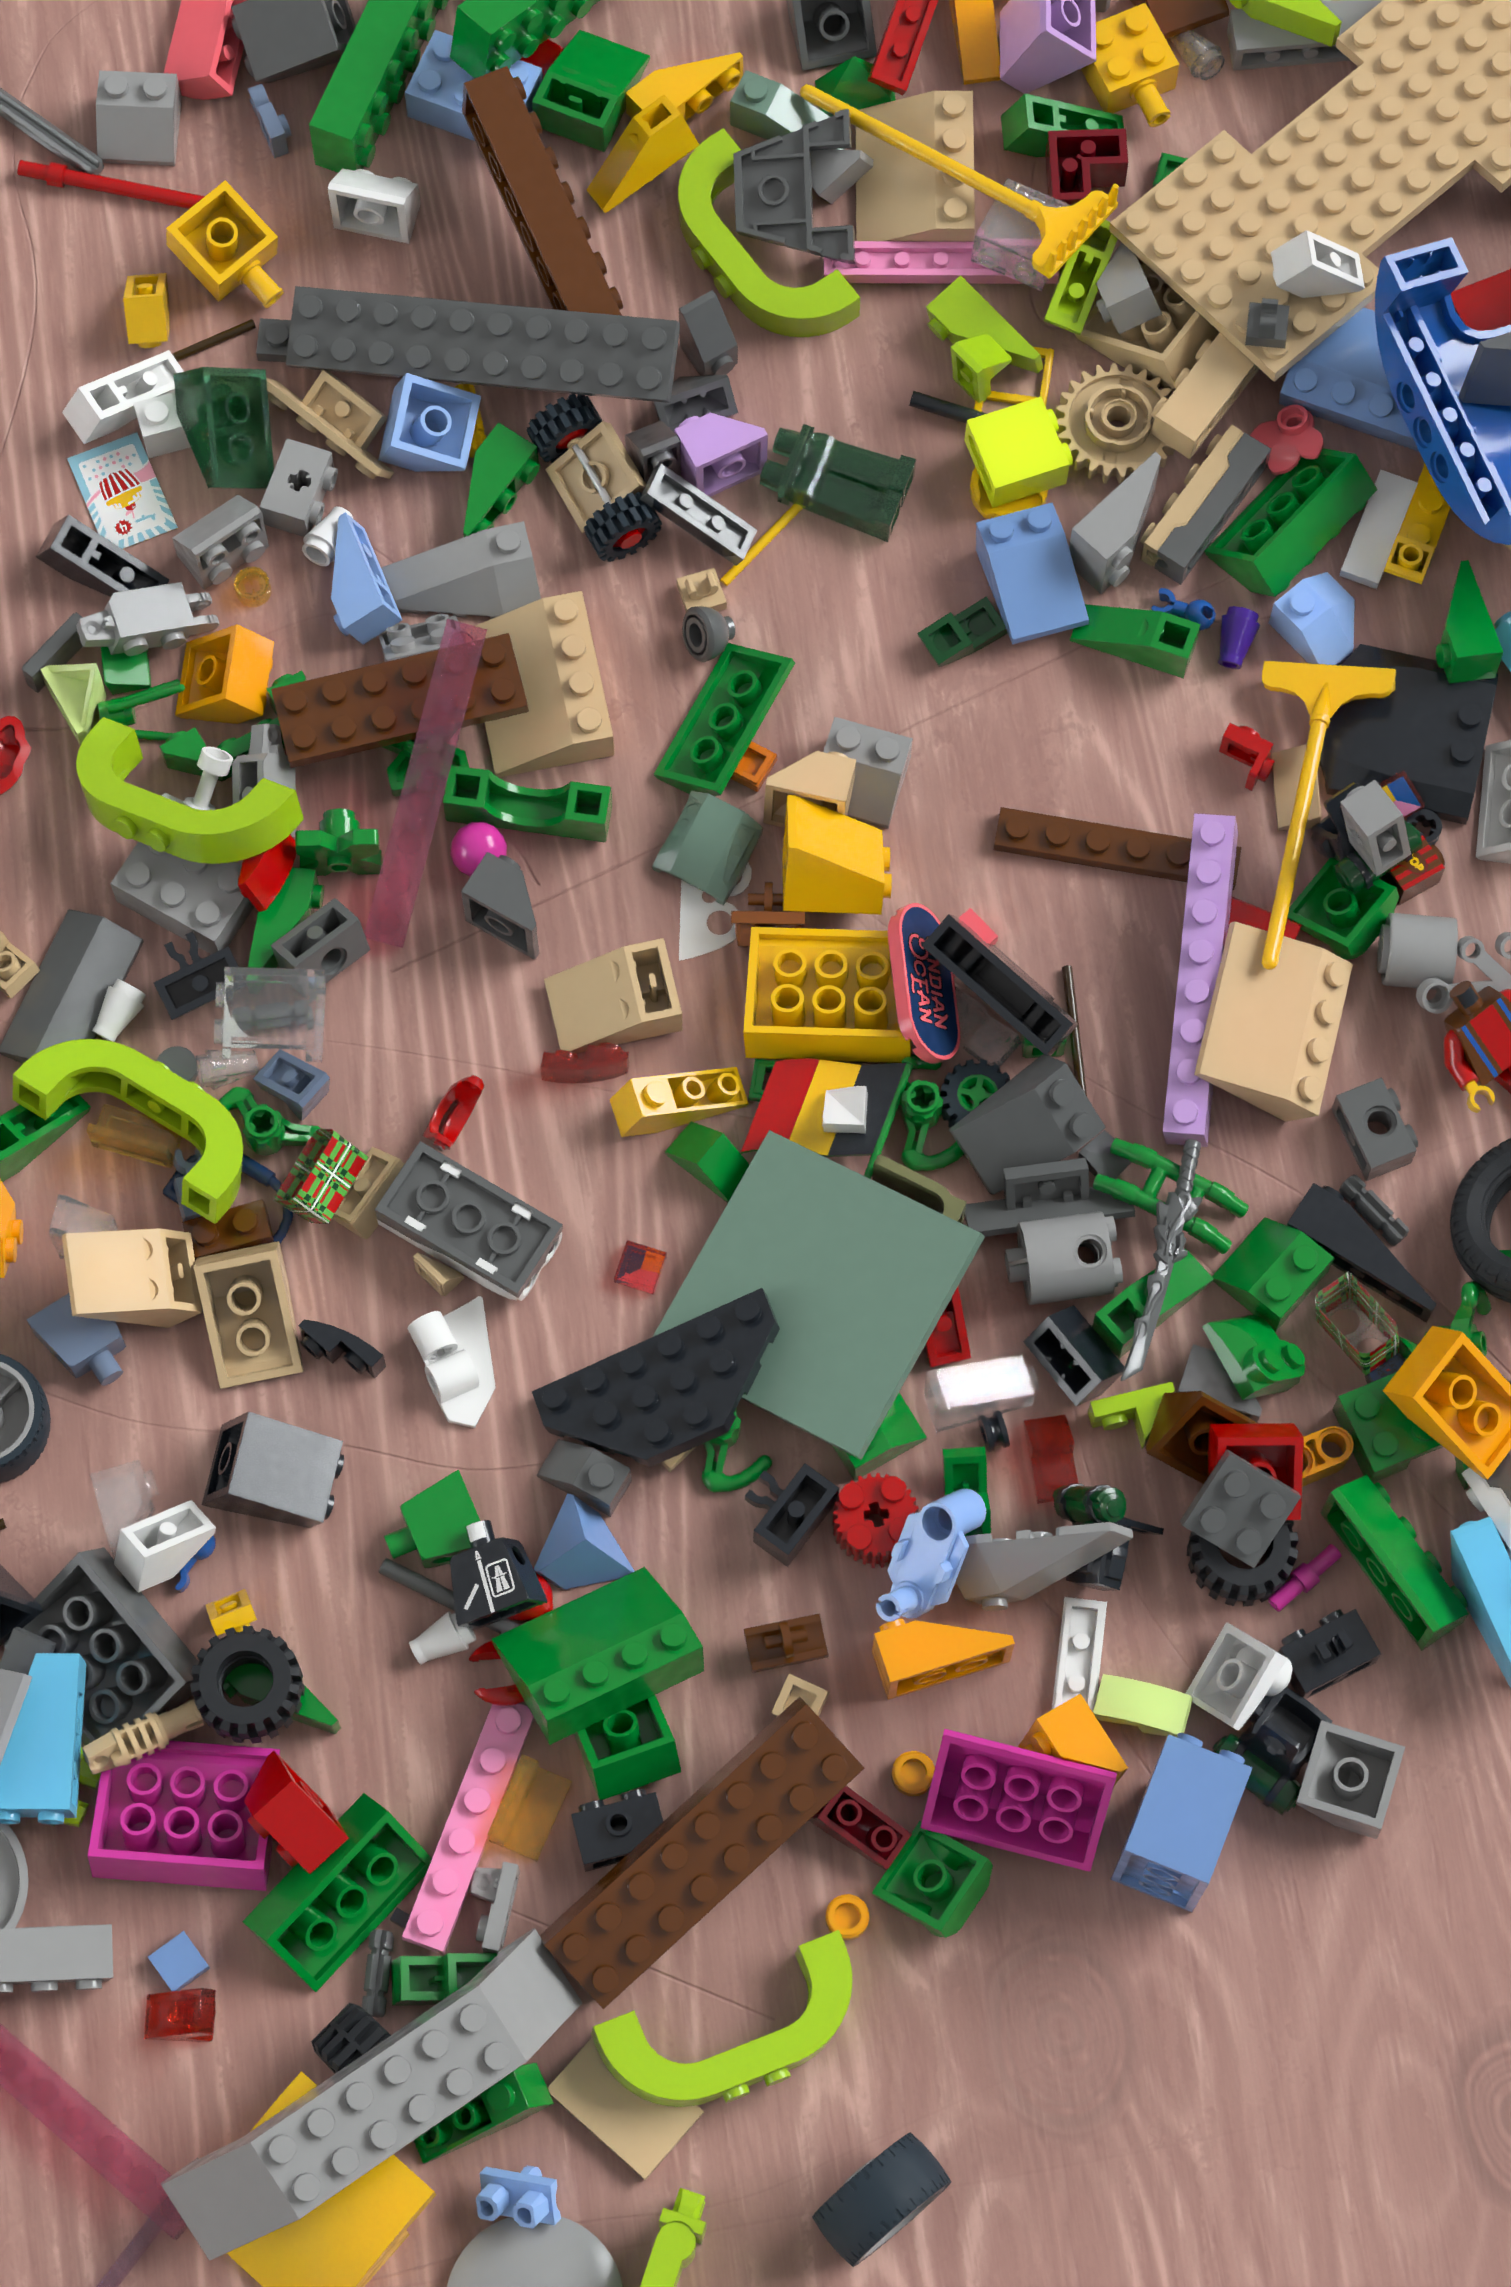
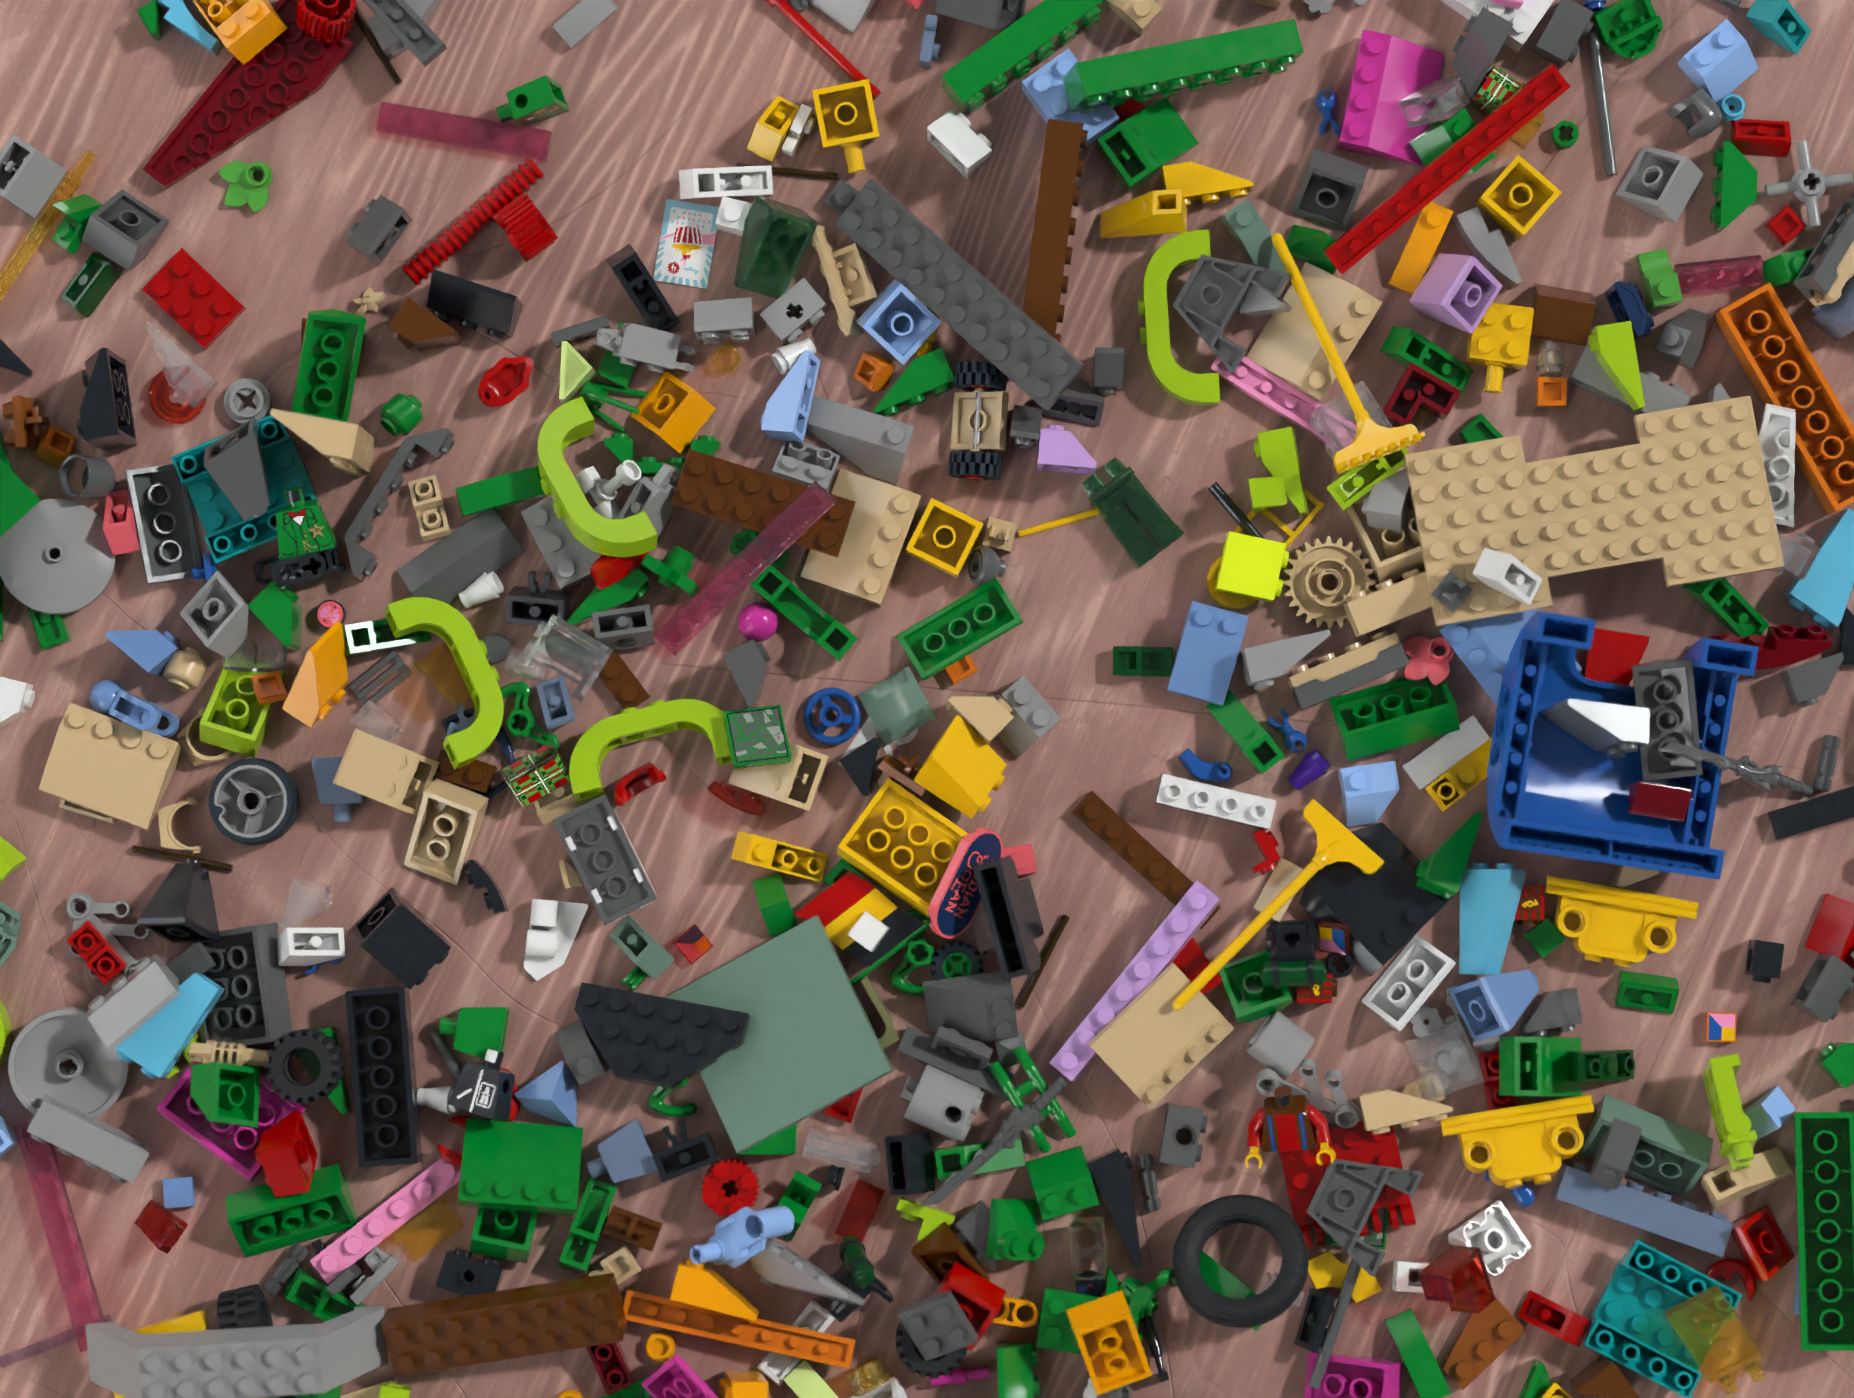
camera: 35 degrees right, 15 degrees up
yellow plate [206,1589,257,1636] -> none
plate [640,463,757,566] -> none
light grey brick [1340,780,1411,876] -> none
none -> green slope [190,1062,260,1128]
none -> dark grey tile [326,1263,364,1295]
none -> black brick [346,986,422,1168]
none -> dark grey tile [349,650,413,709]
none -> green slope [455,466,547,517]
none -> green slope [558,1177,617,1275]
none -> lime arch [569,699,732,802]
none -> sand blue torso [587,1118,658,1183]
none -> reddish brown plate [592,651,650,709]
none -> sand green slope [609,914,675,981]
none -> green bush [621,966,648,992]
none -> orange plate [623,1290,856,1369]
none -> tile [722,705,792,769]
none -> white plate [781,104,816,157]
none -> blue piece [803,688,861,745]
none -> black slope [839,738,880,797]
none -> clear yellow wheel [844,1357,891,1397]
none -> orange slope [853,351,896,391]
none -> yellow brick [905,498,984,578]
none -> white piece [1154,774,1276,830]
none -> blue arm [1178,748,1233,782]
none -> orange plate [1536,377,1567,407]

